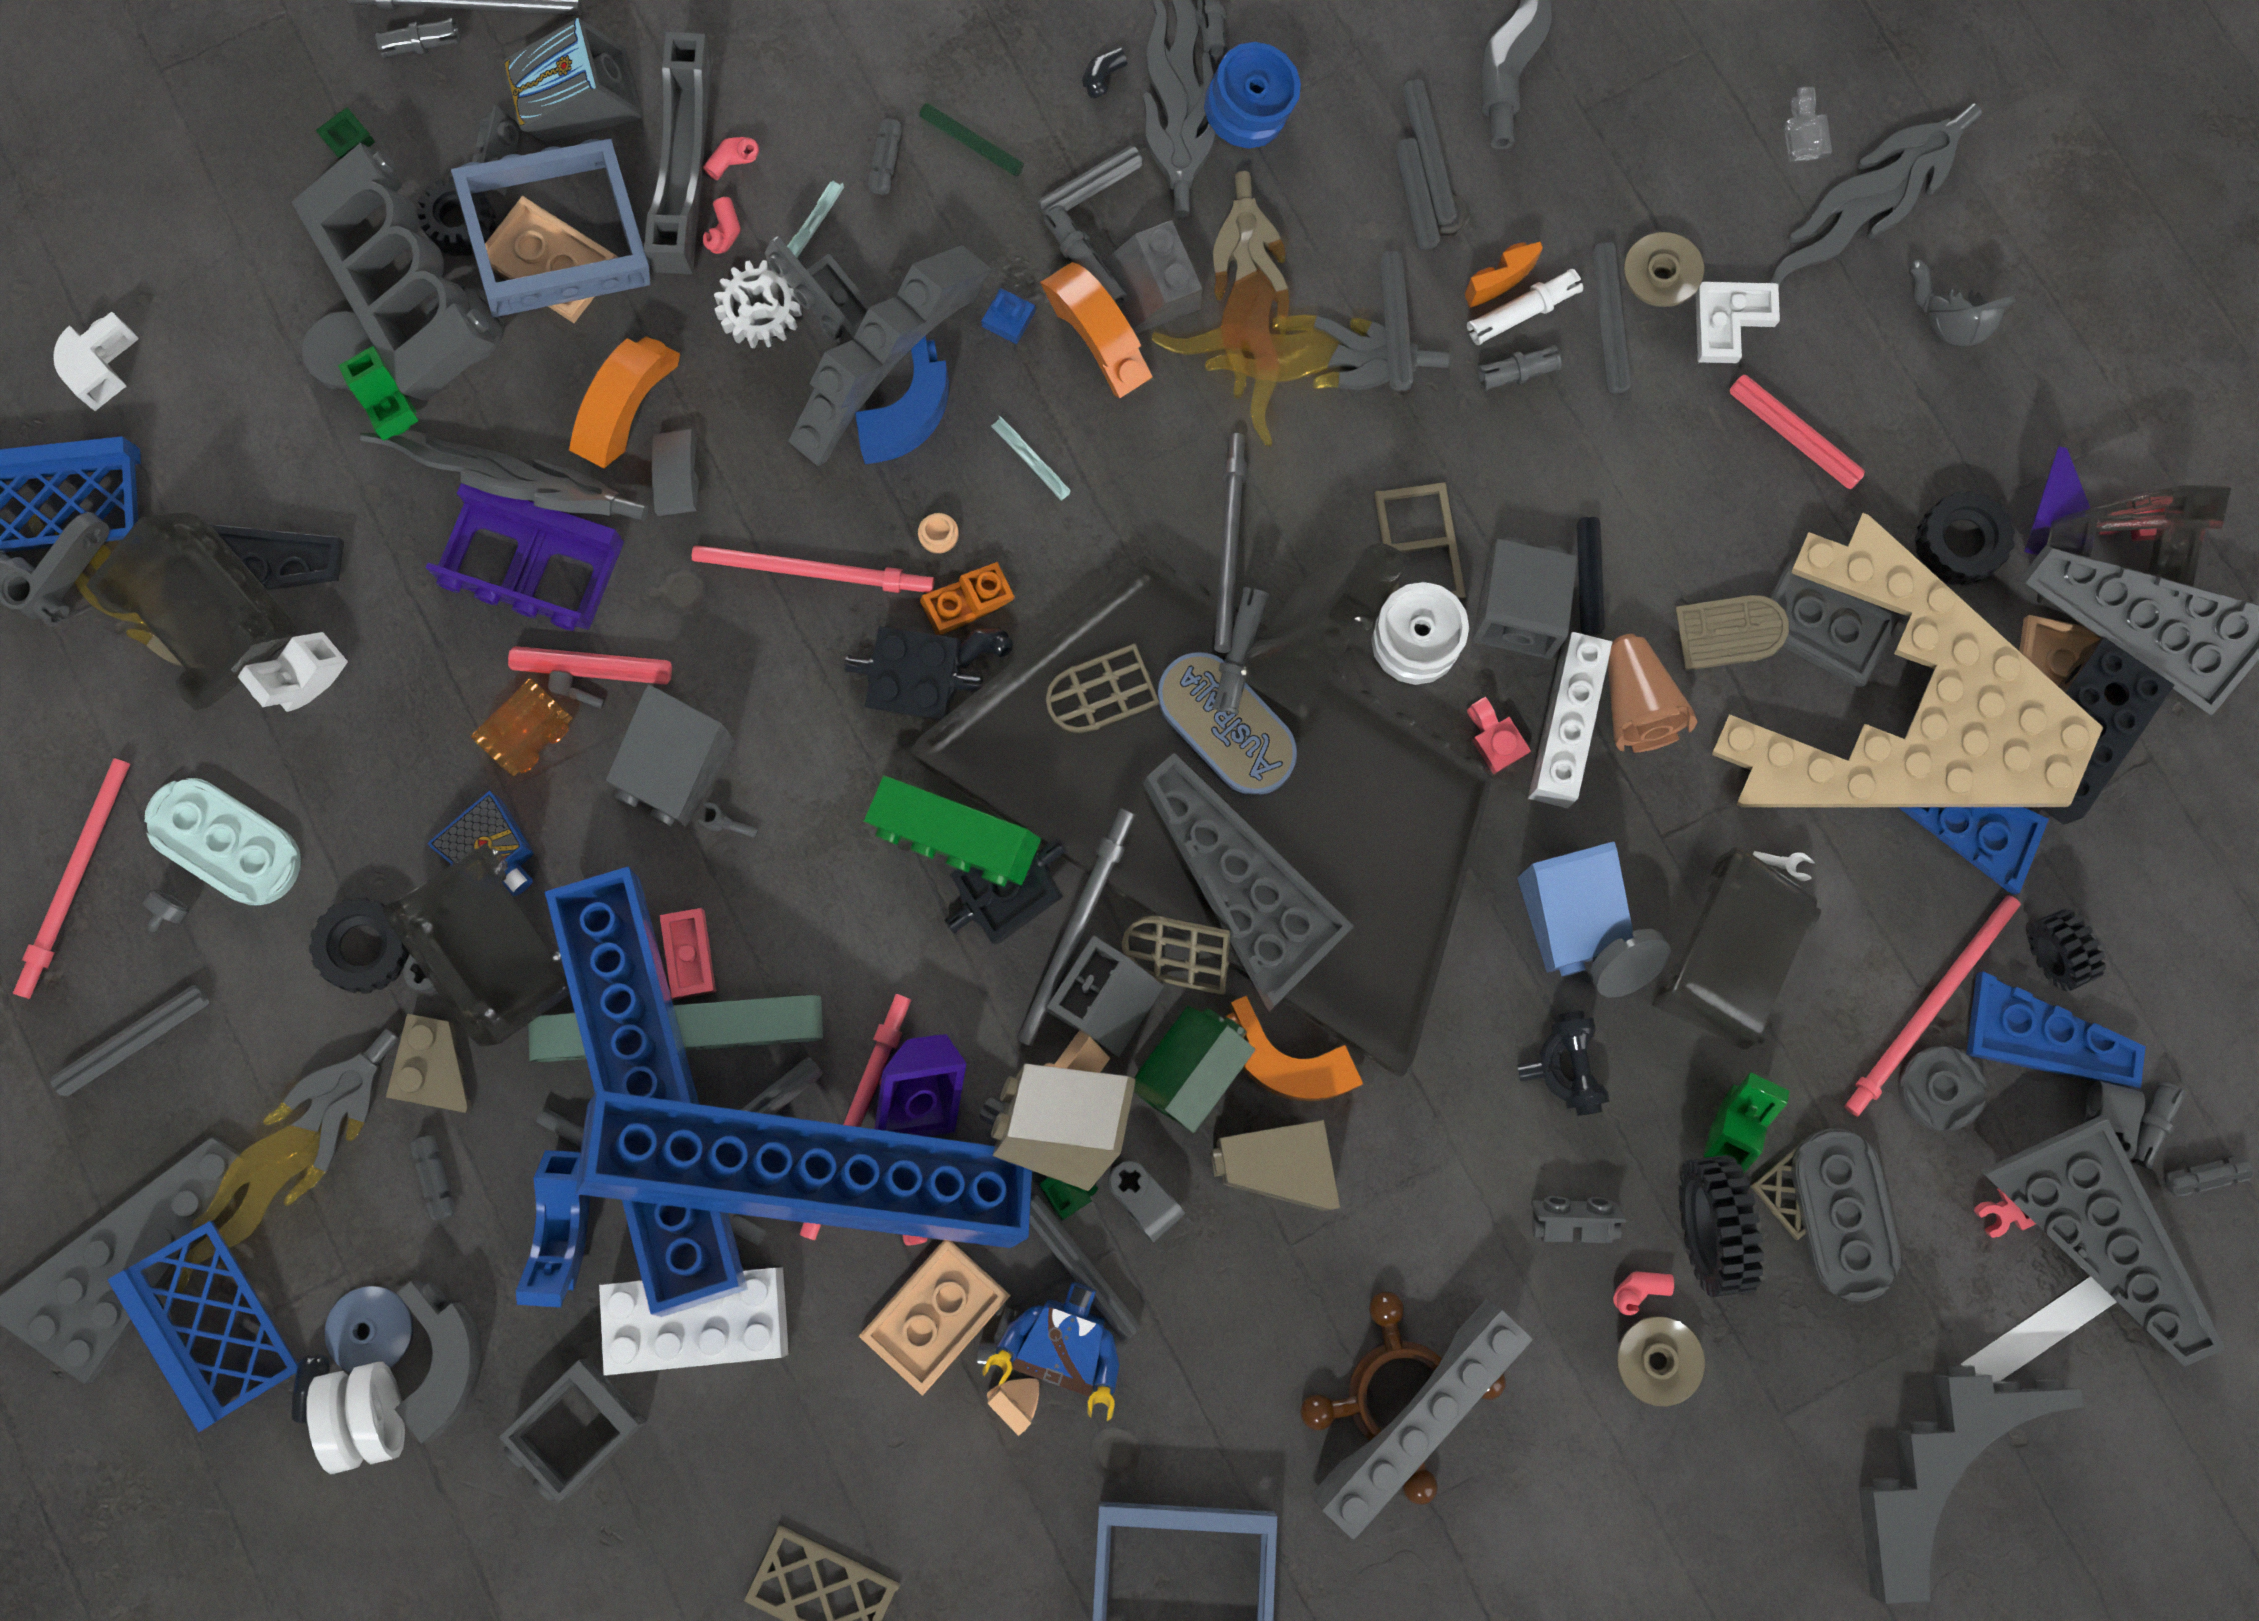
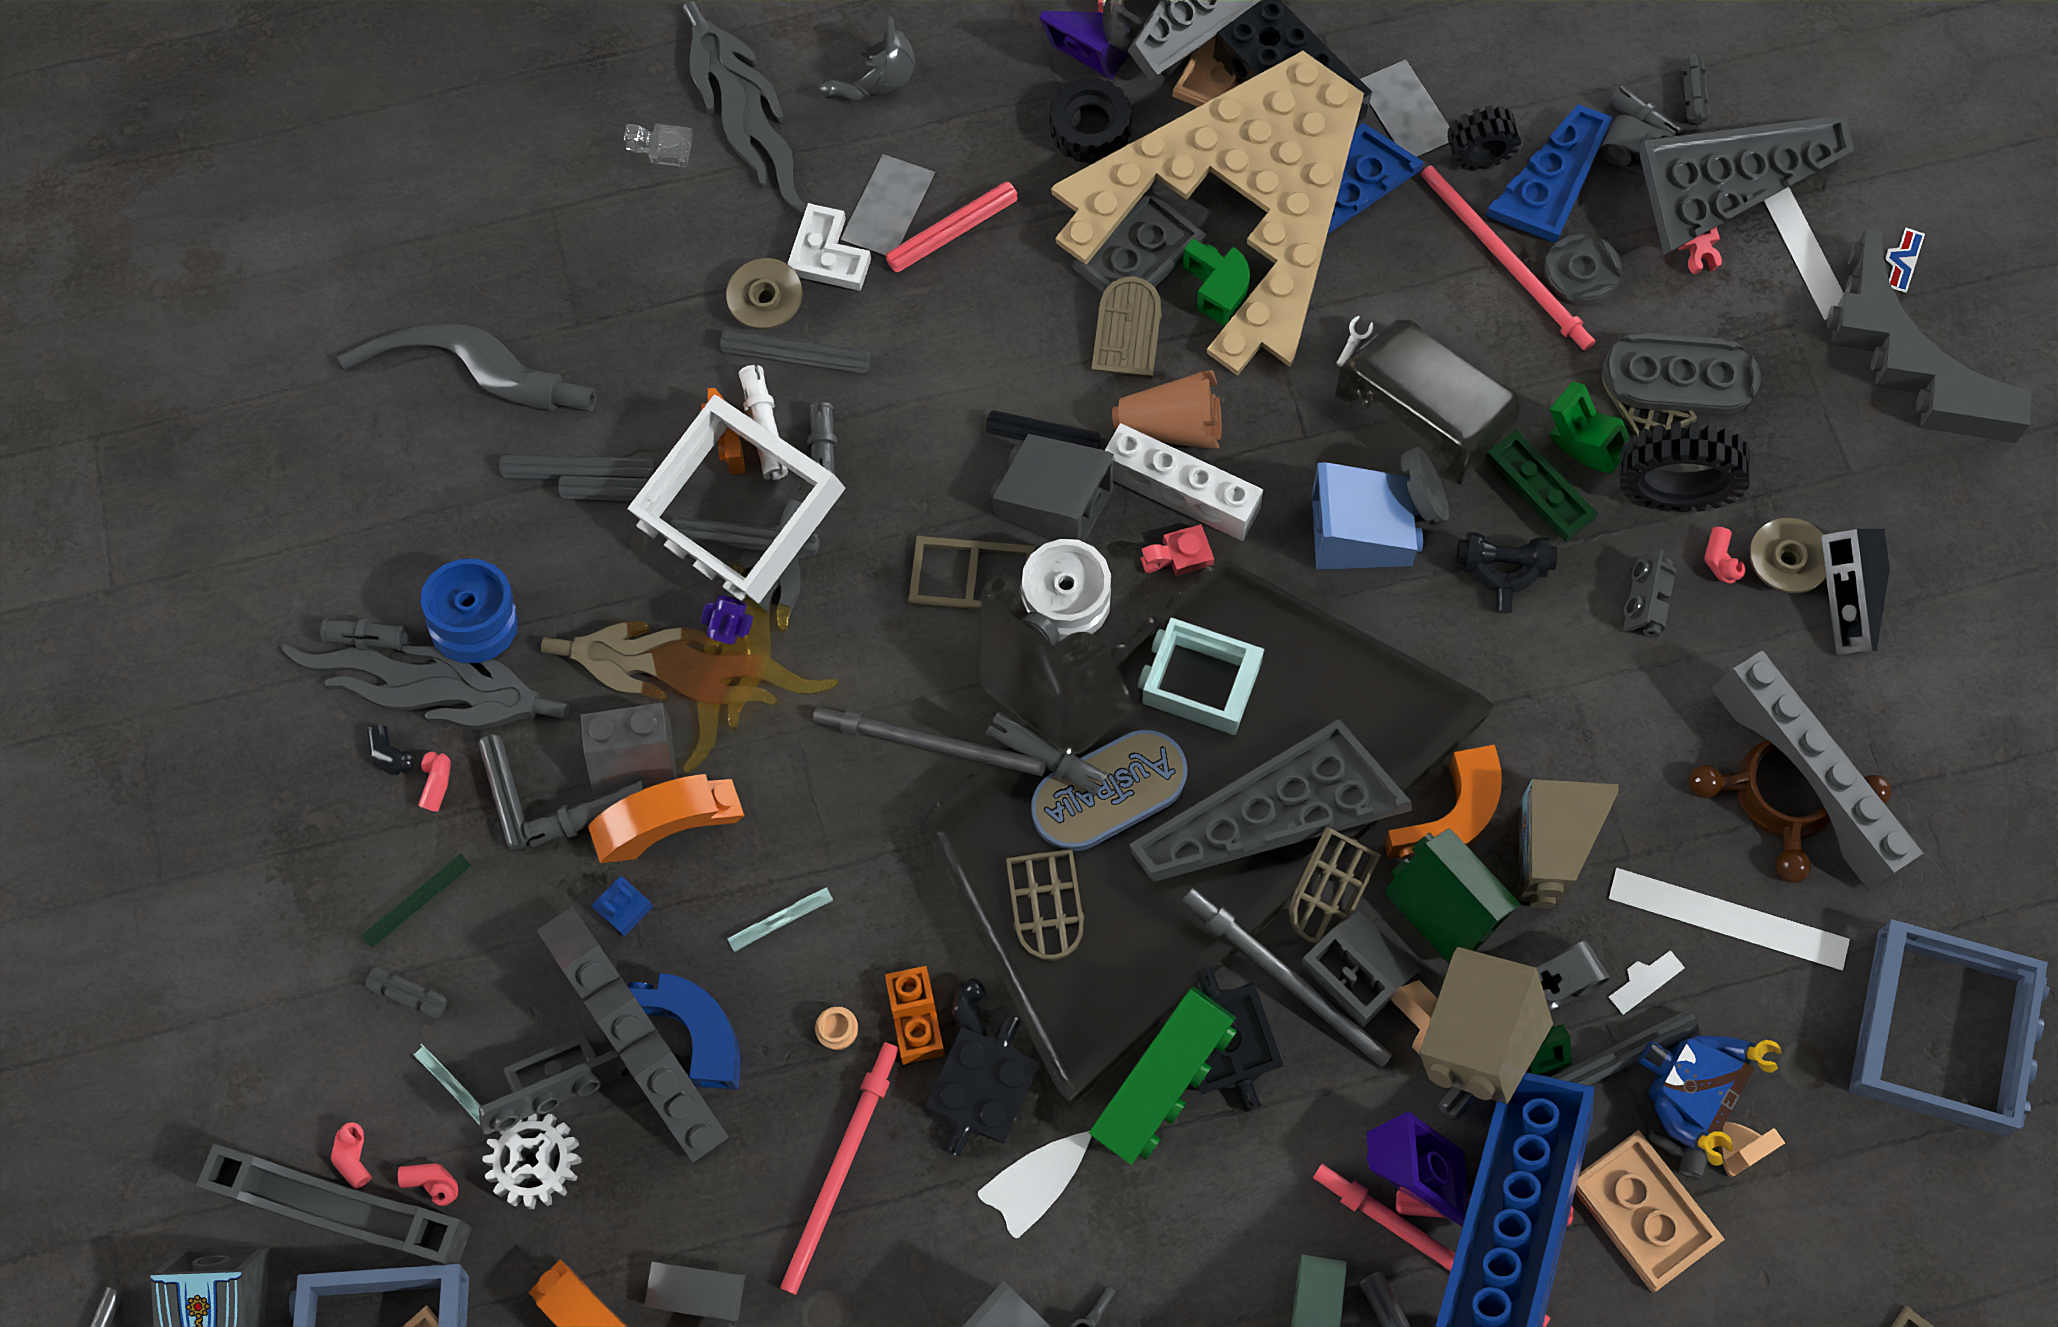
camera: 70 degrees left, 10 degrees down
none -> coral arm [418,751,451,812]
none -> white window [627,394,846,604]
none -> dark purple gear [700,595,754,644]
none -> flat silver sticker [840,154,936,255]
none -> white sticker [978,1131,1092,1238]
none -> dark grey tile [1018,612,1060,652]
none -> light aqua window [1138,618,1264,736]
none -> green brick [1183,238,1250,327]
none -> flat silver sticker [1360,59,1450,157]
none -> dark green plate [1485,430,1598,543]
none -> white sticker [1608,868,1850,971]
none -> white sticker [1609,951,1685,1015]
none -> black slope [1821,529,1890,656]
none -> sticker [1885,228,1925,293]

